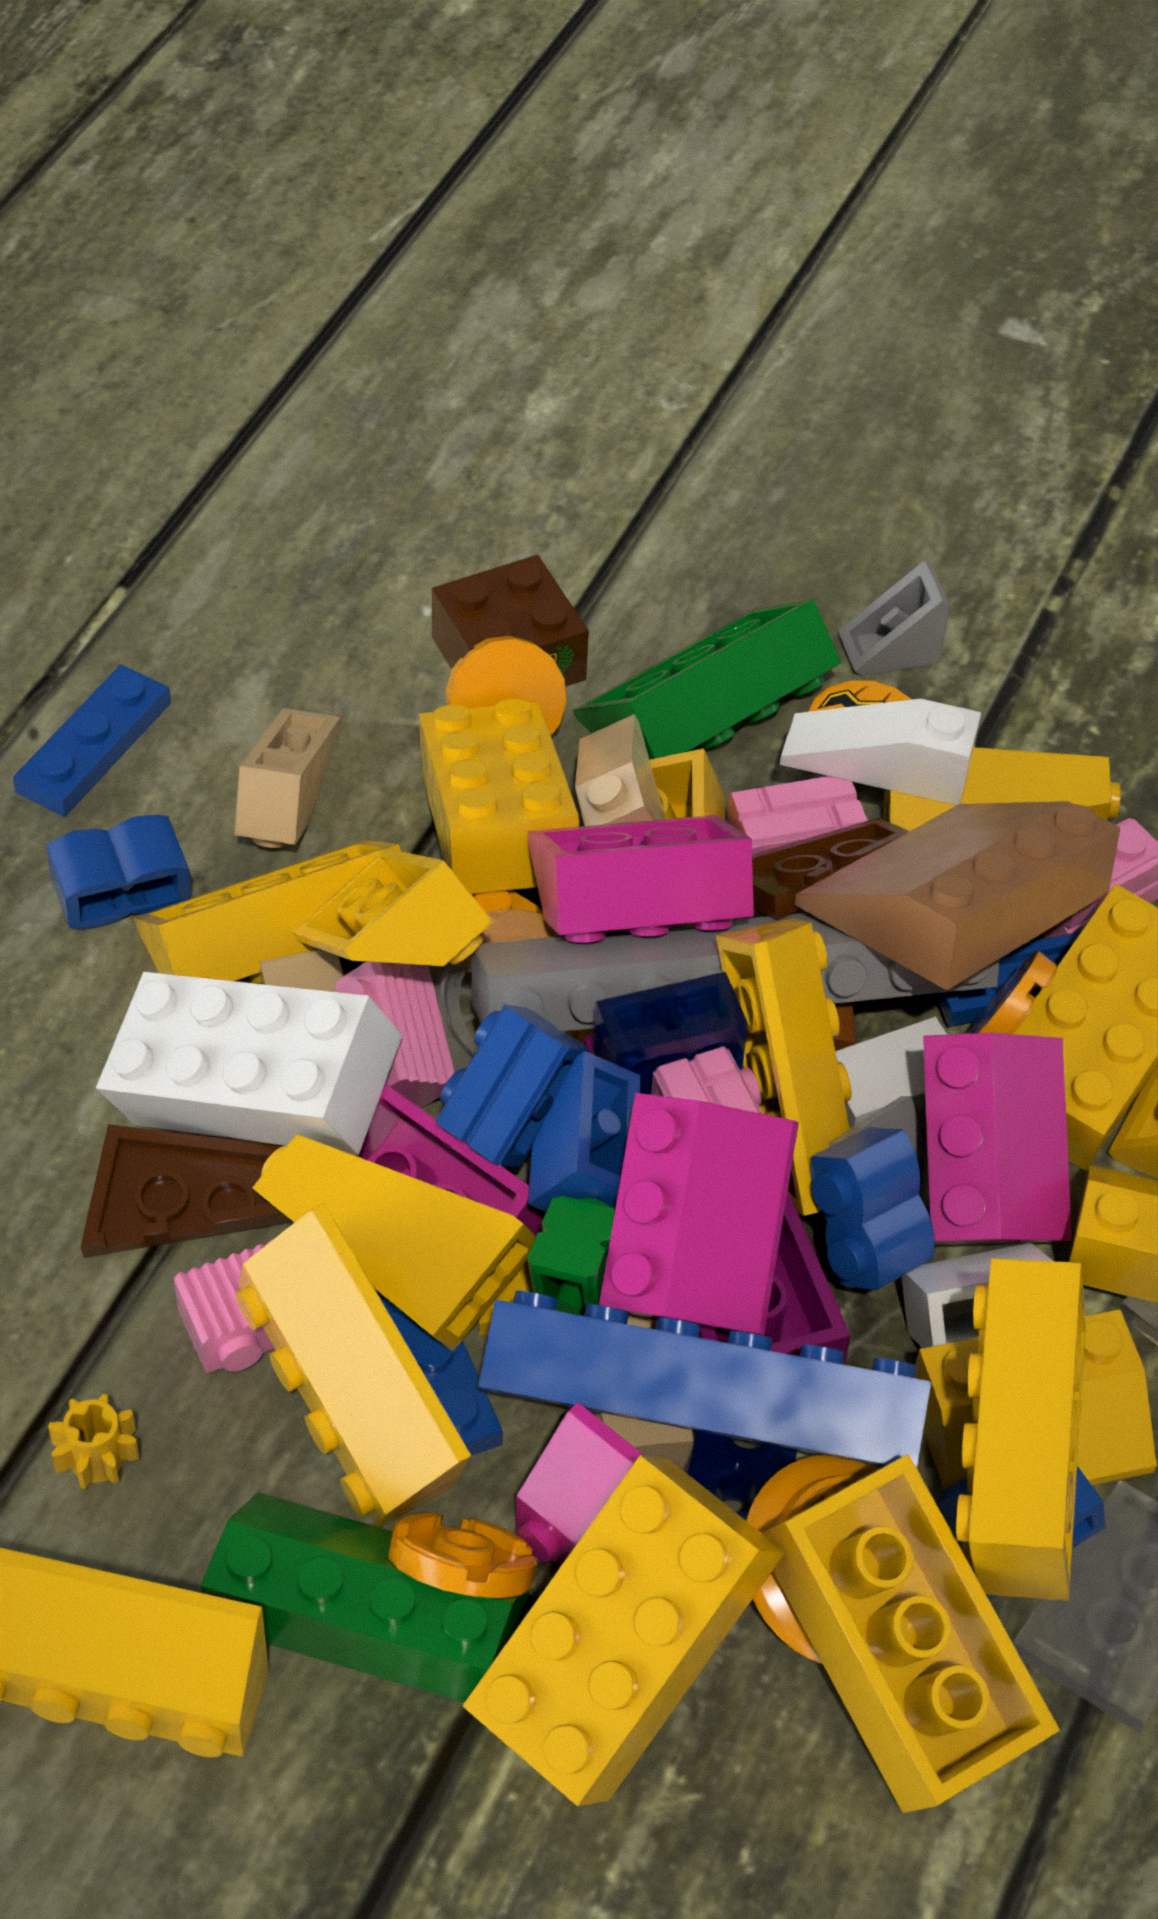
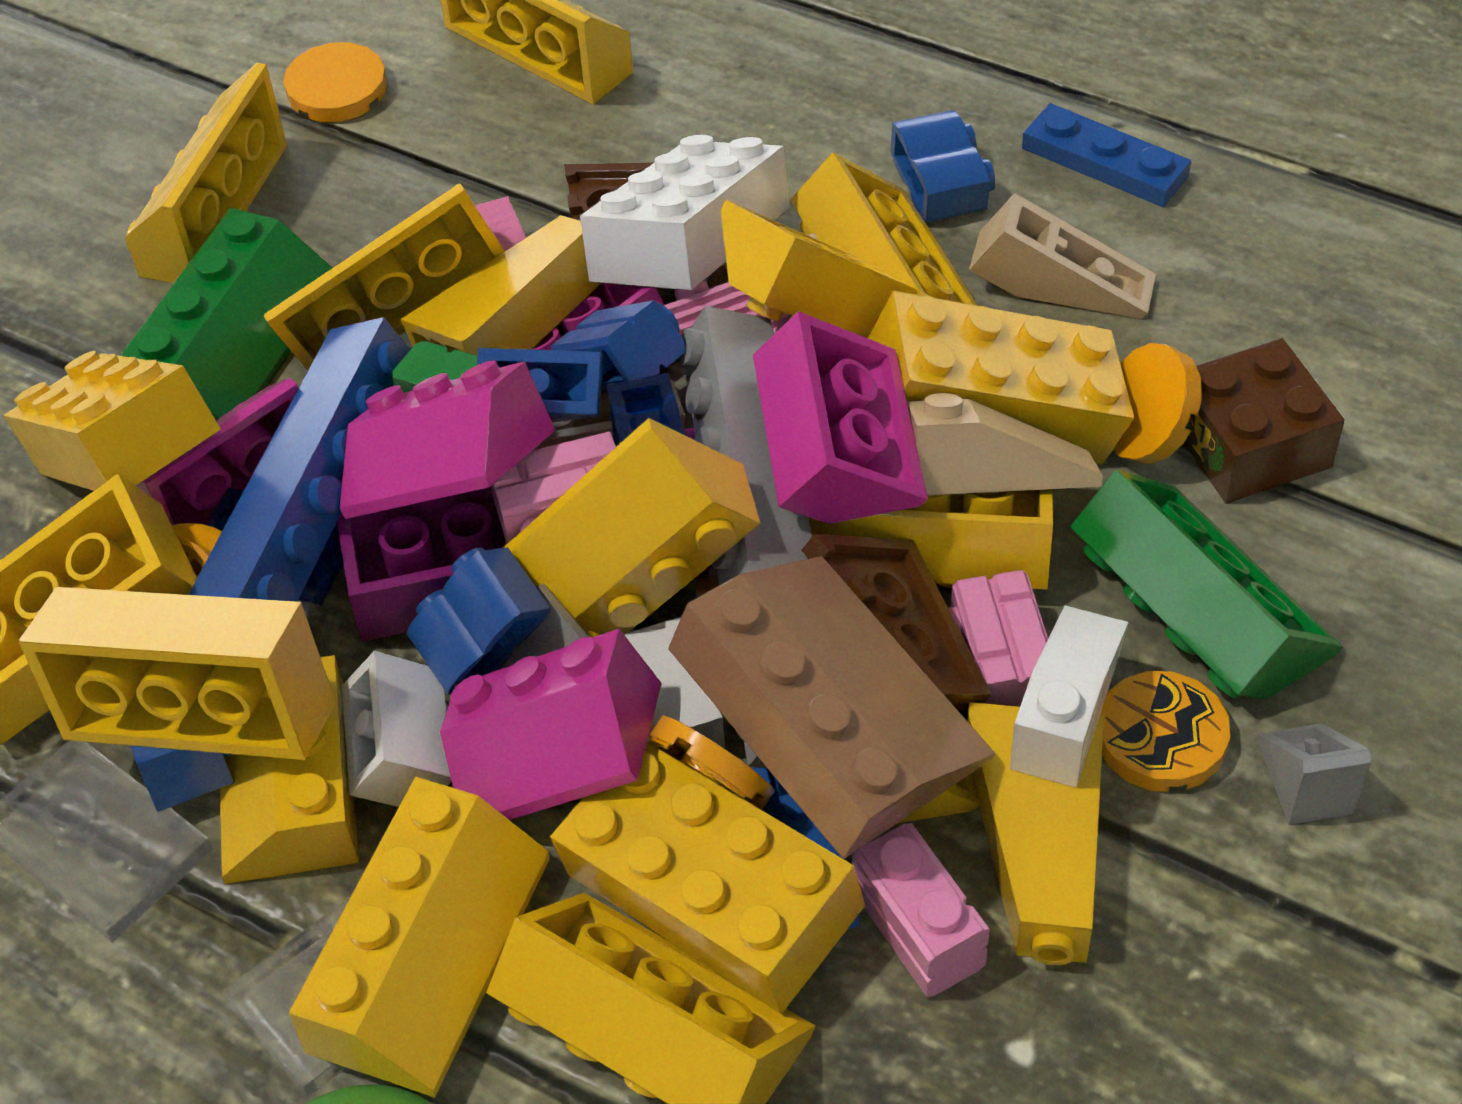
camera: 100 degrees right, 0 degrees up
yellow gear [48,1394,139,1489] -> none
light orange tile [388,1512,537,1598] -> none

